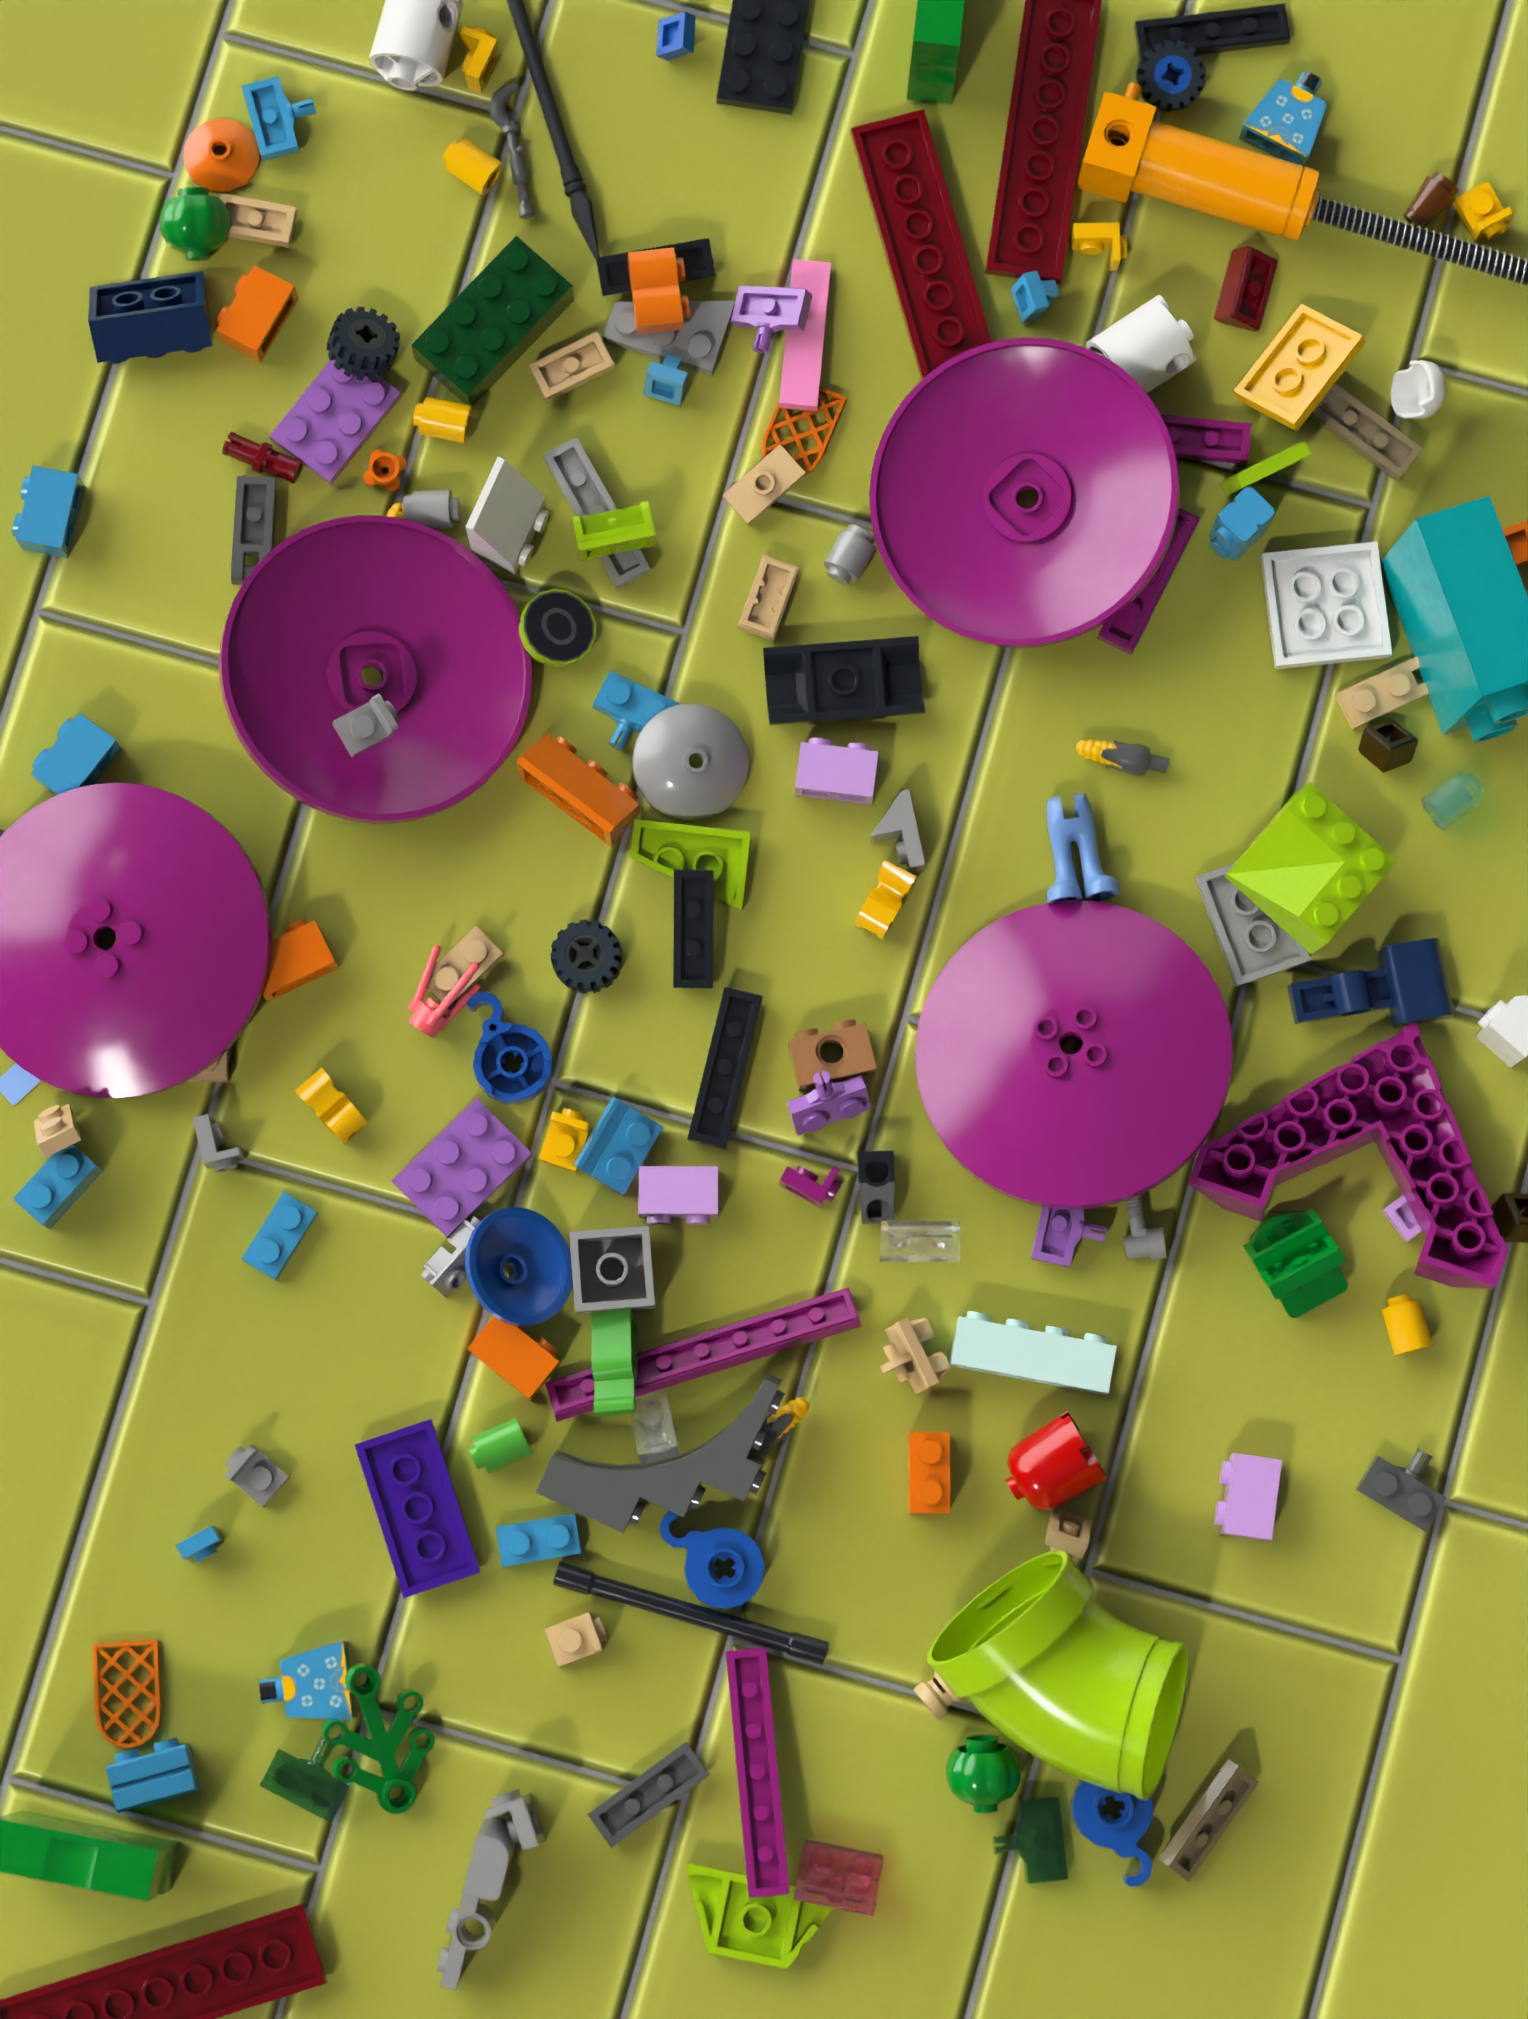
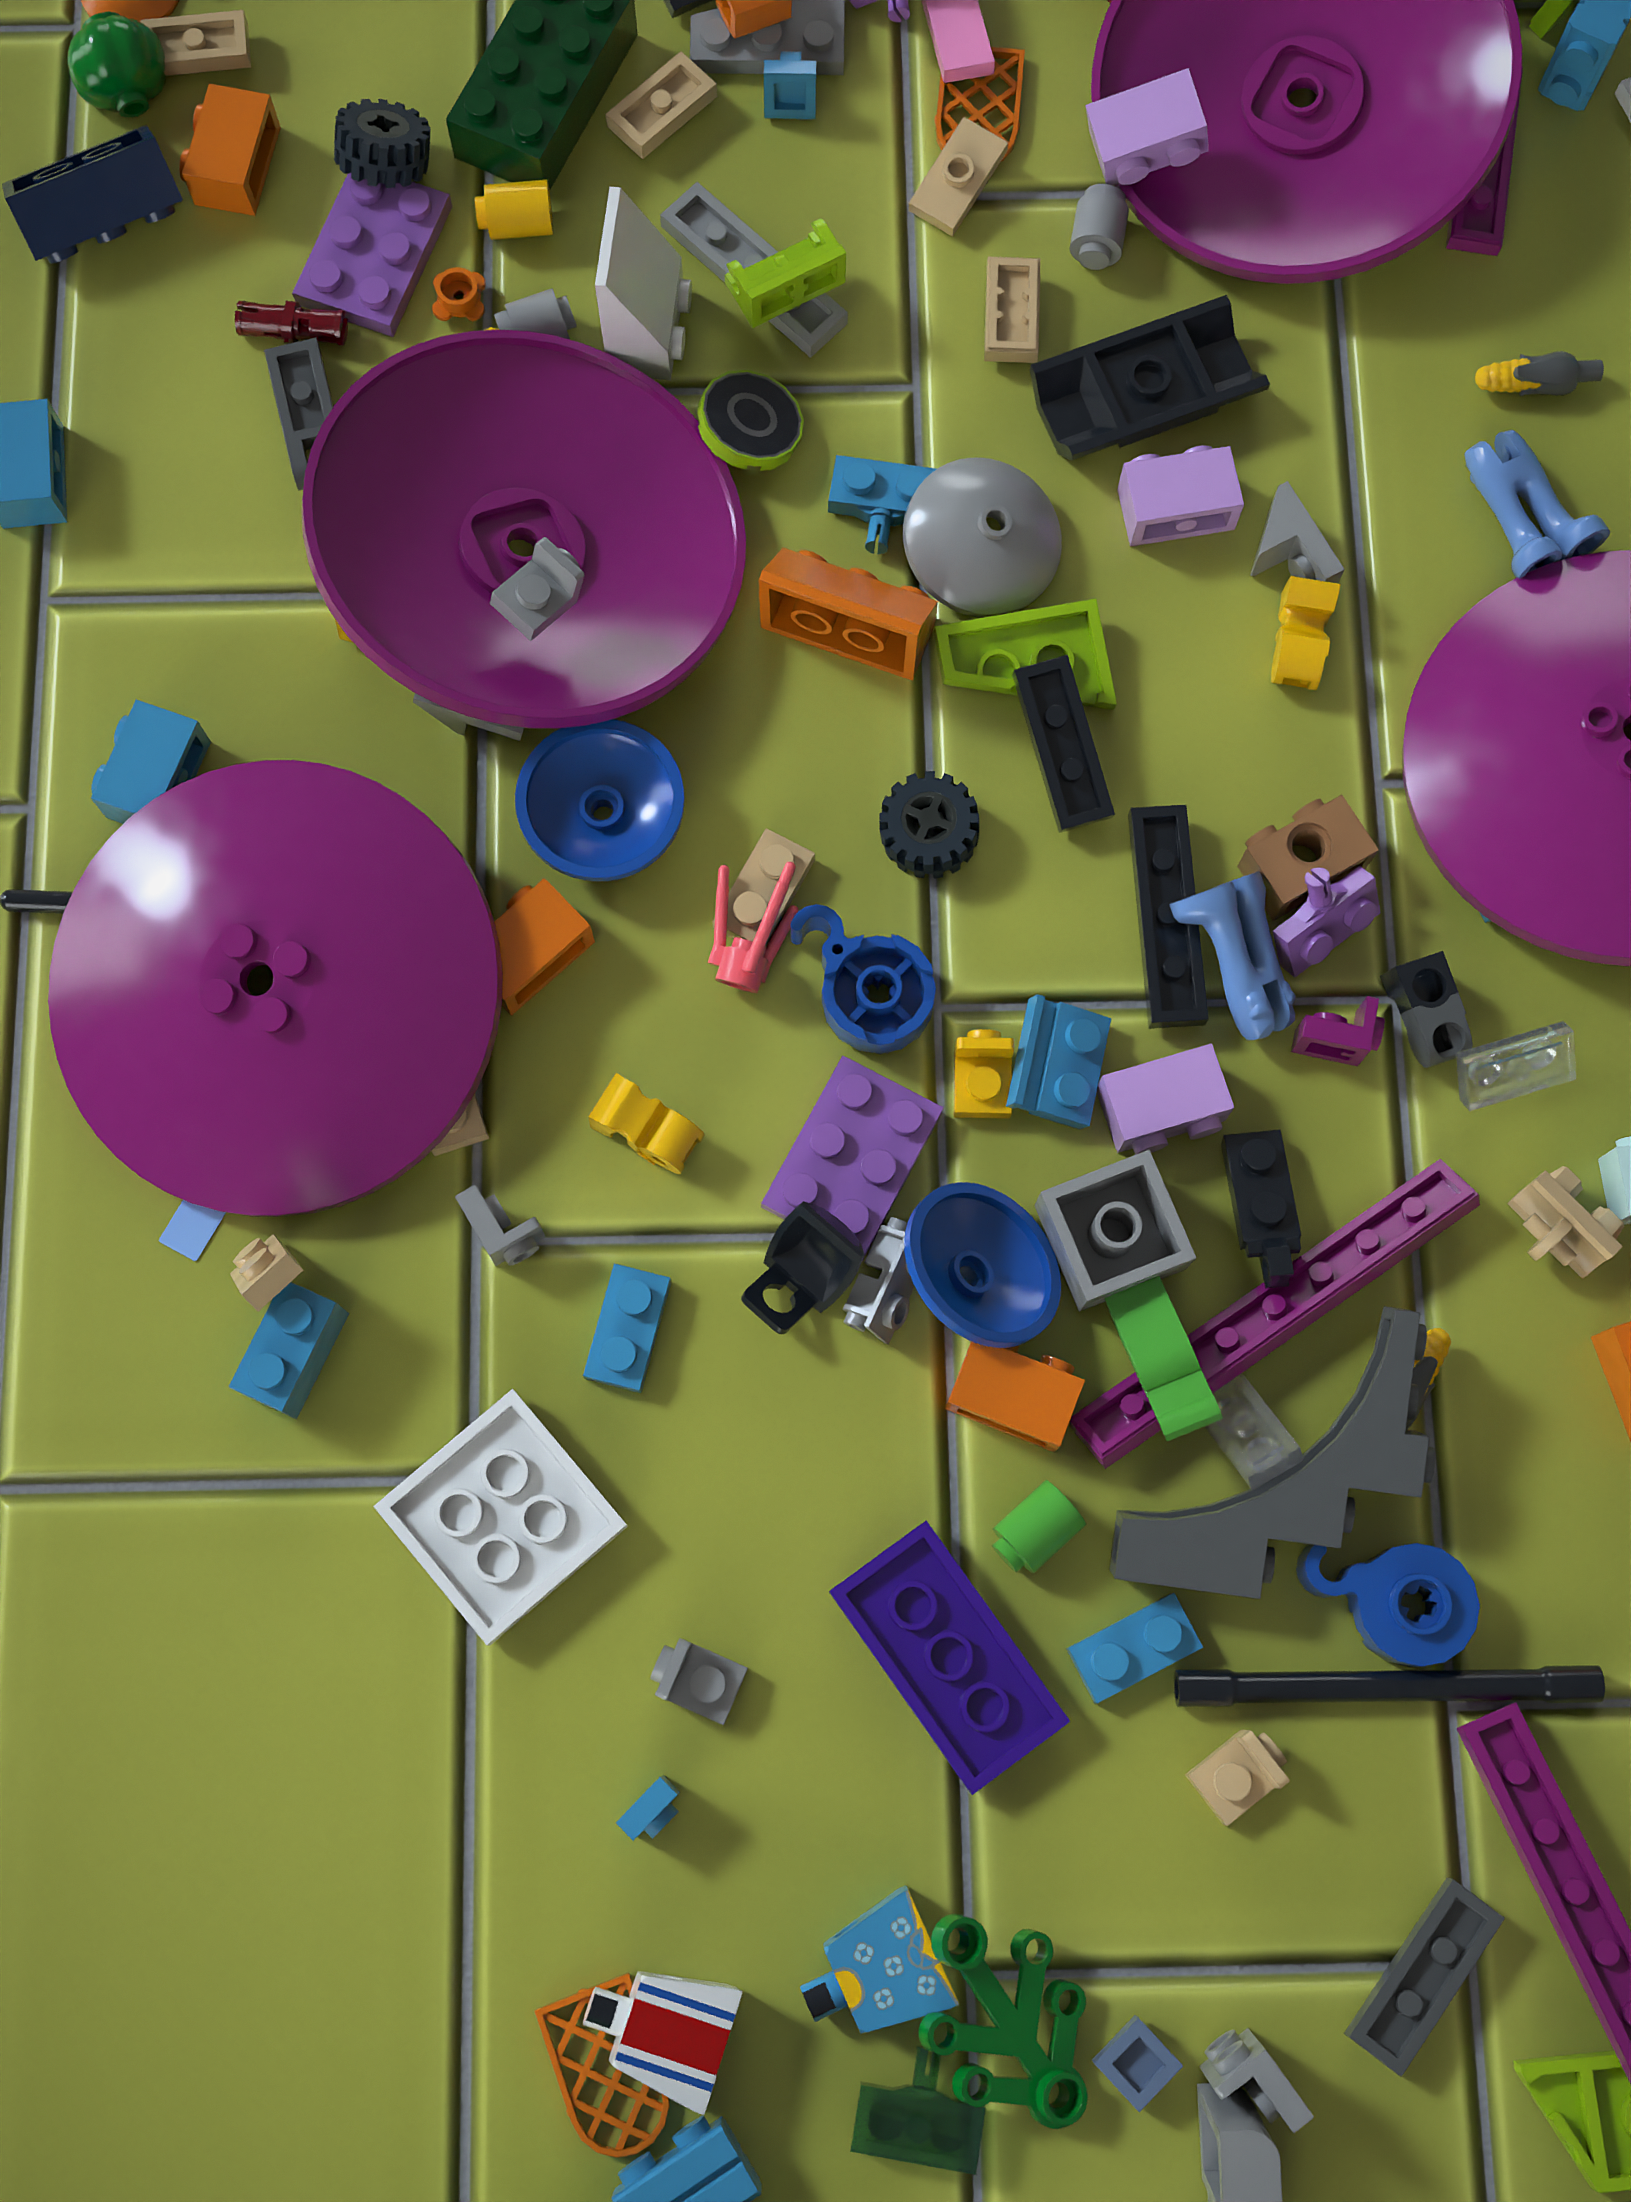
camera: 15 degrees left, 5 degrees down
none -> white plate [373,1389,628,1646]
none -> blue dish [515,719,685,882]
none -> torso [583,1971,743,2115]
none -> black piece [741,1201,865,1335]
none -> lavender brick [1085,68,1209,185]
none -> sand blue plate [1092,2015,1183,2112]
none -> medium blue piece [1169,871,1296,1040]
none -> black hinge [1221,1129,1302,1289]

